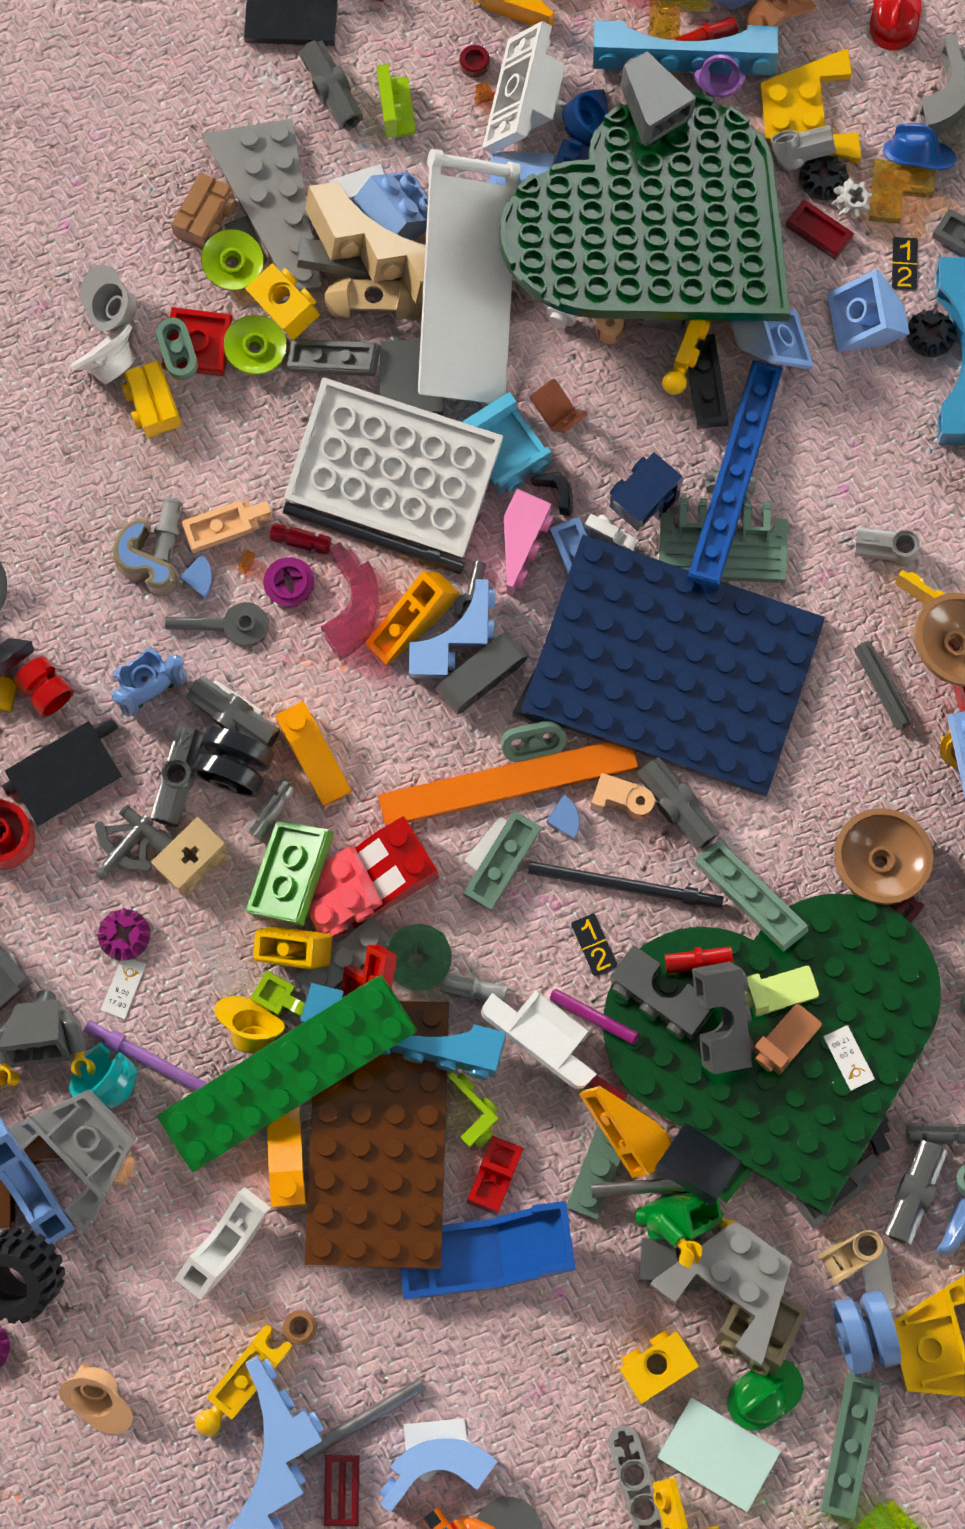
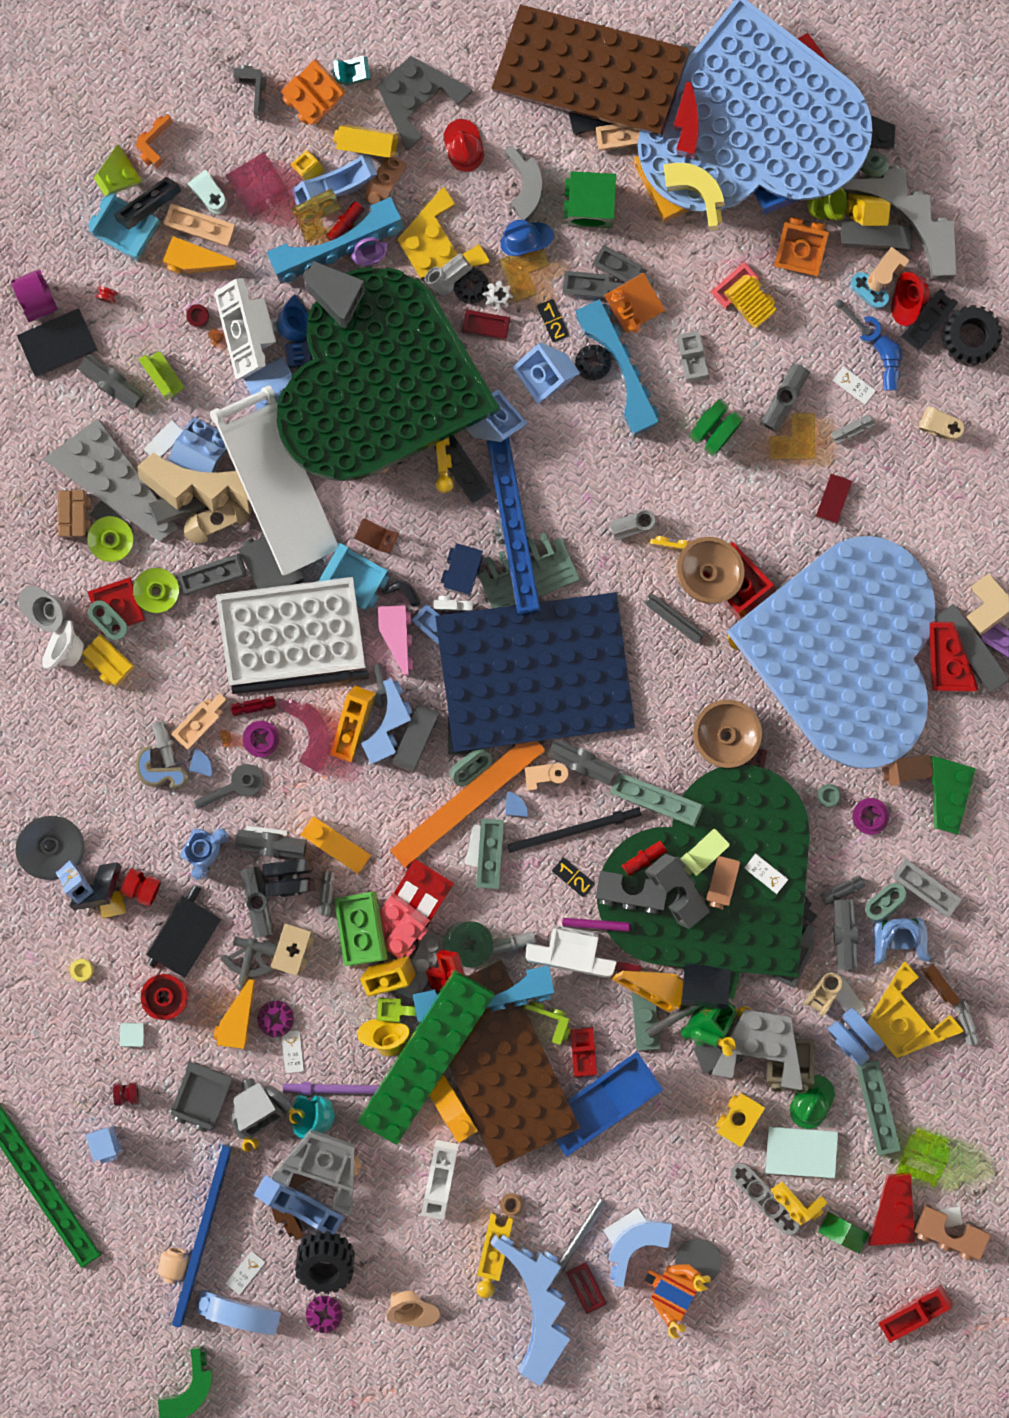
camera: 25 degrees left, 10 degrees up
yellow brick [245,263,320,340] -> none
none -> light orange slope [213,979,255,1049]

